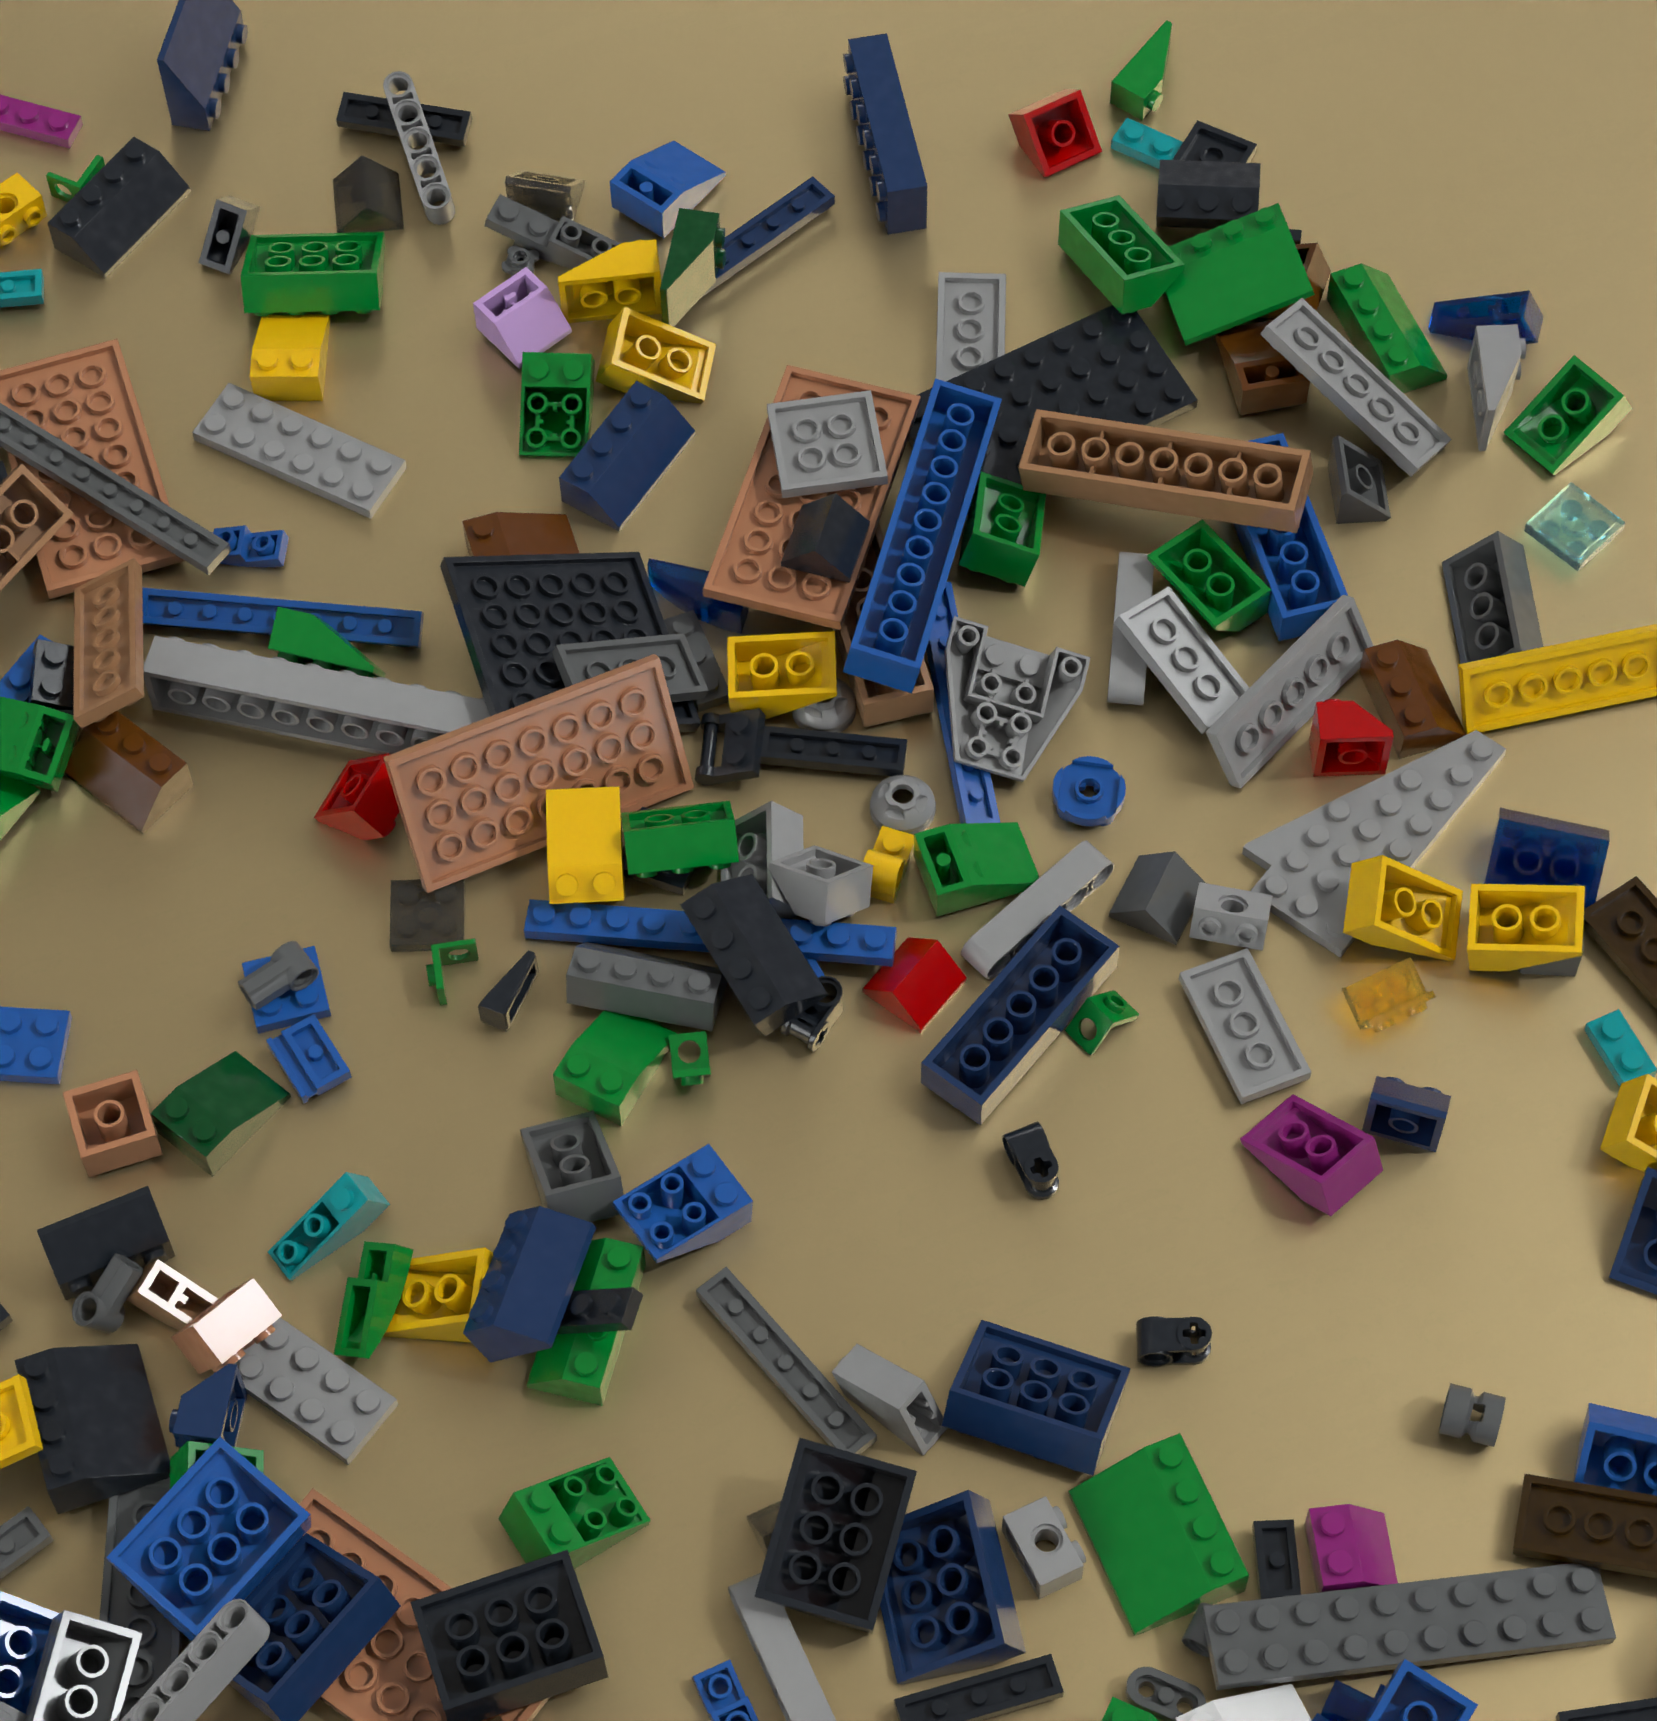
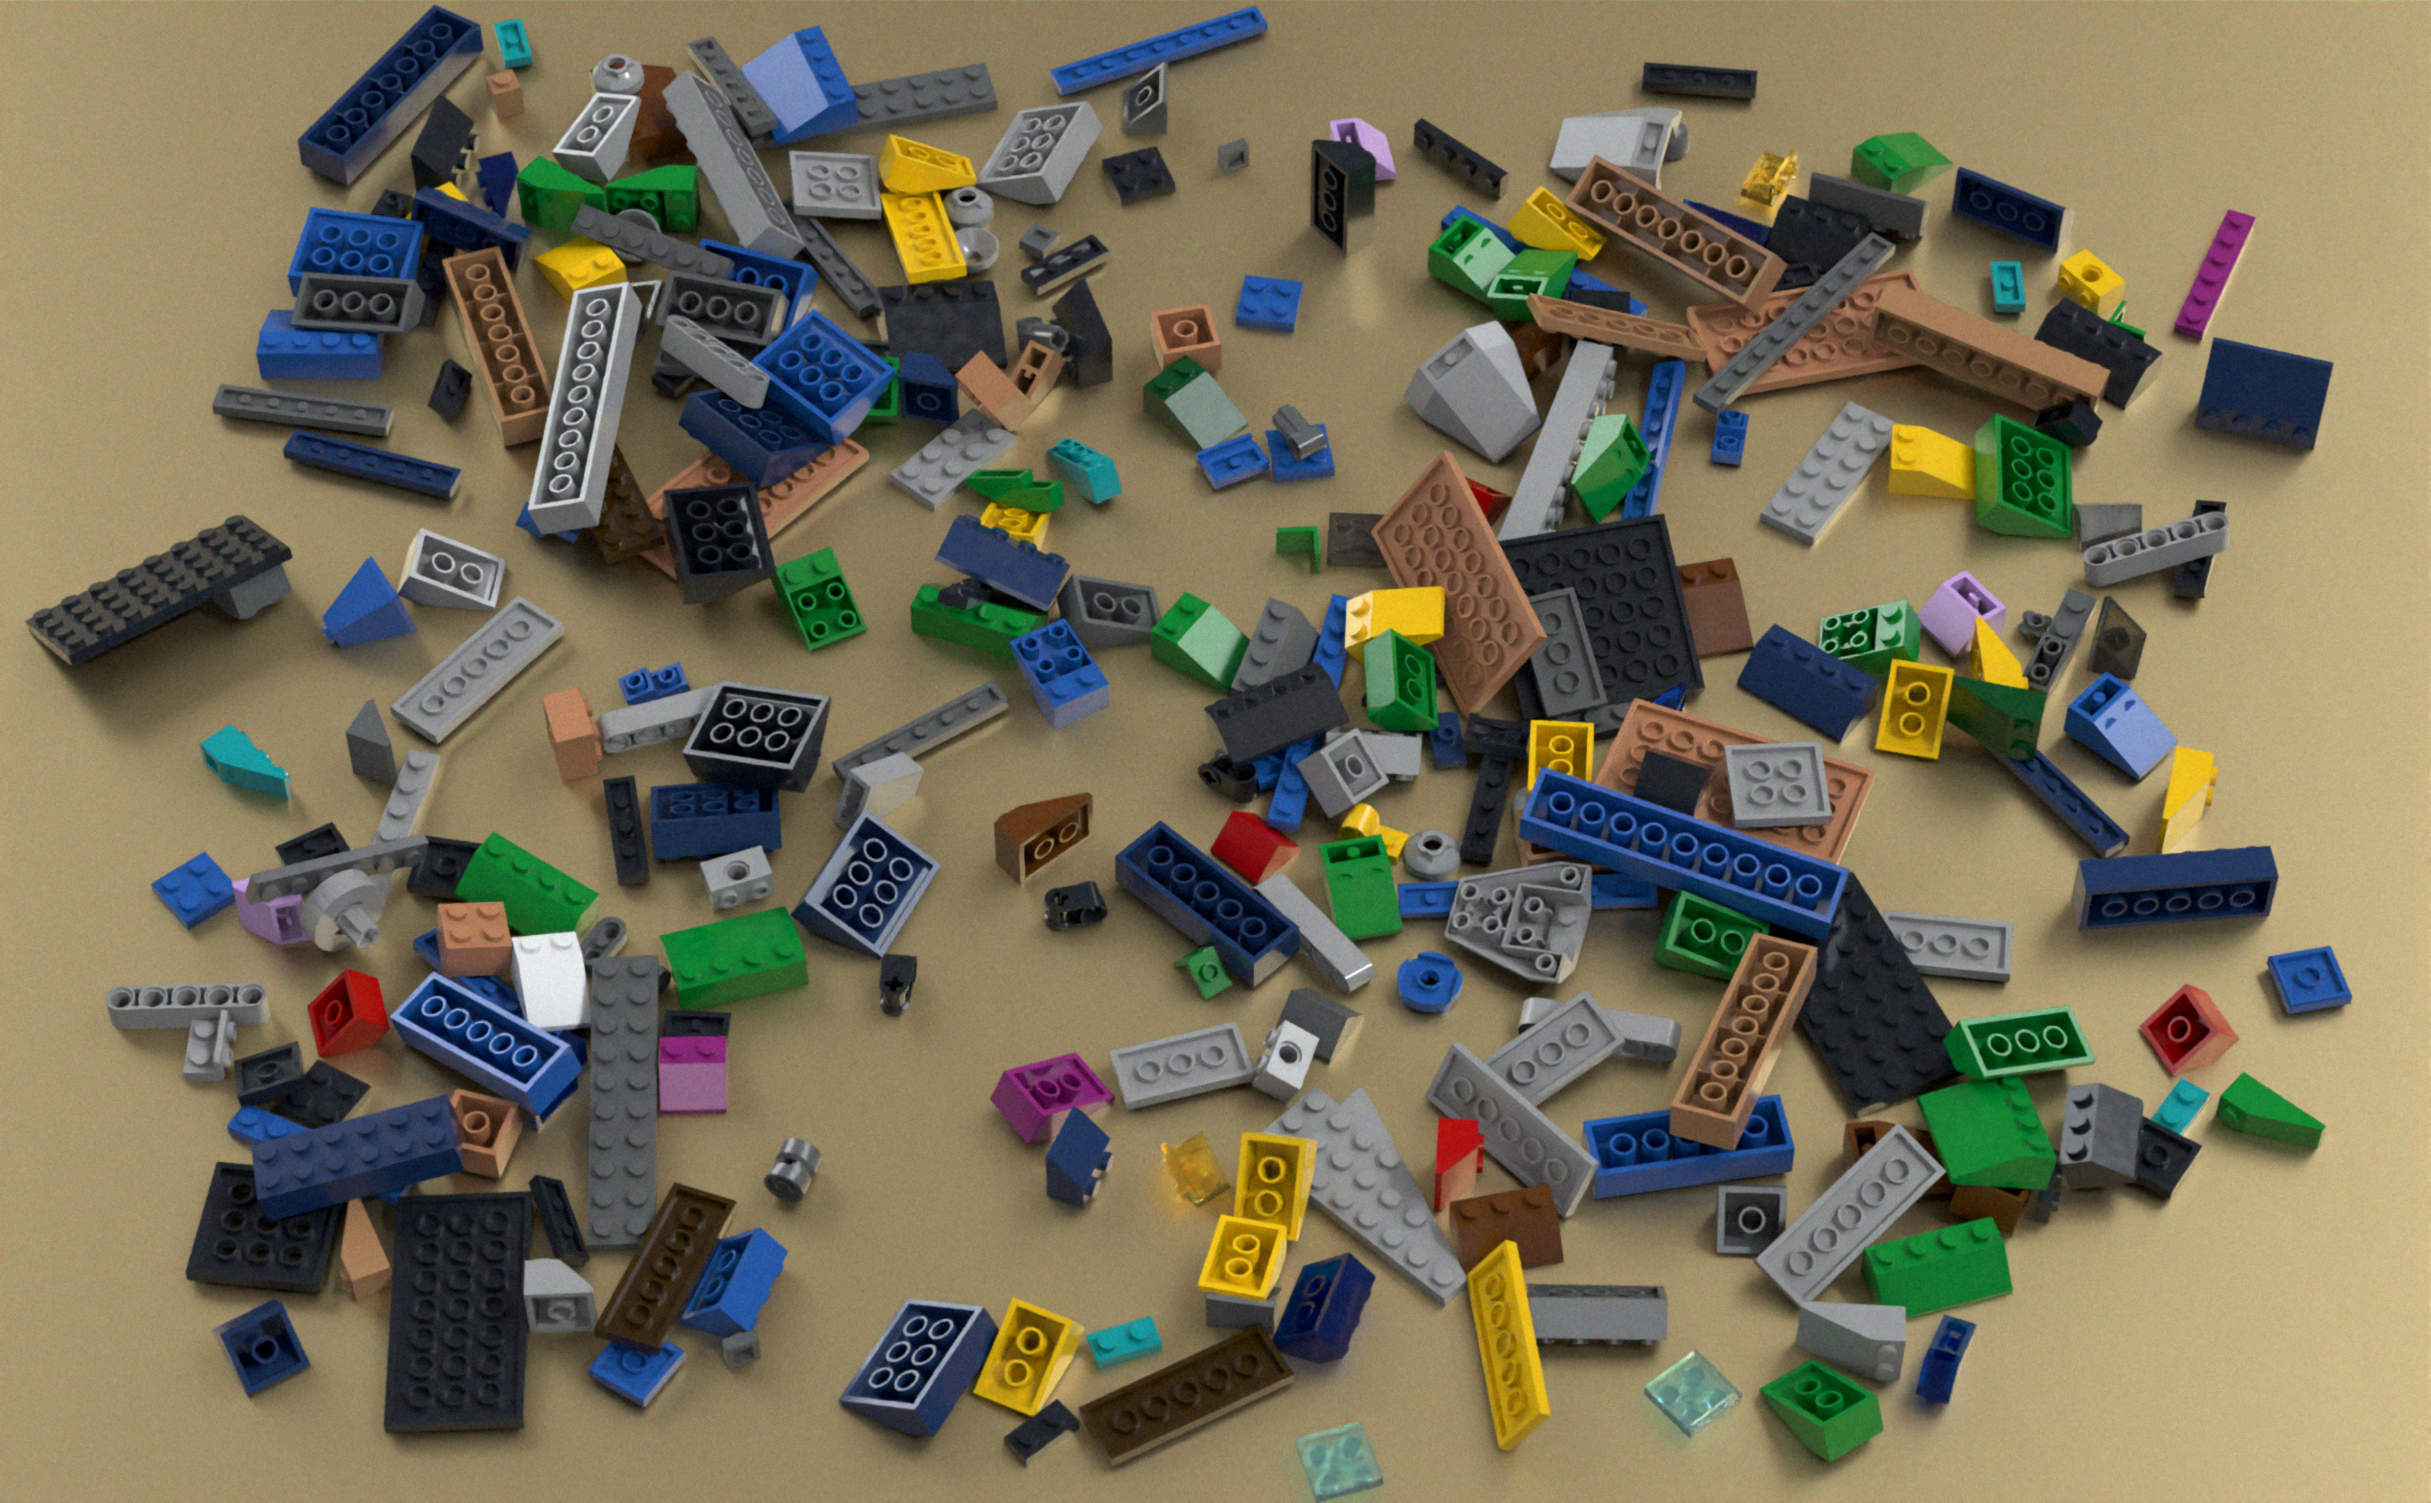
camera: 95 degrees right, 10 degrees down
black slope [478,950,539,1032] -> none
green bracket [669,1031,711,1086] -> none
green slope [1147,519,1271,631] -> none
none -> black plate [528,1174,590,1267]
none -> reddish brown slope [994,792,1094,885]
none -> light grey wedge [1403,320,1543,464]
none -> dark blue plate [1428,711,1467,769]
none -> medium nougat brick [1867,281,2111,413]
none -> yellow slope [2155,746,2219,854]
none -> blue plate [2267,946,2352,1014]

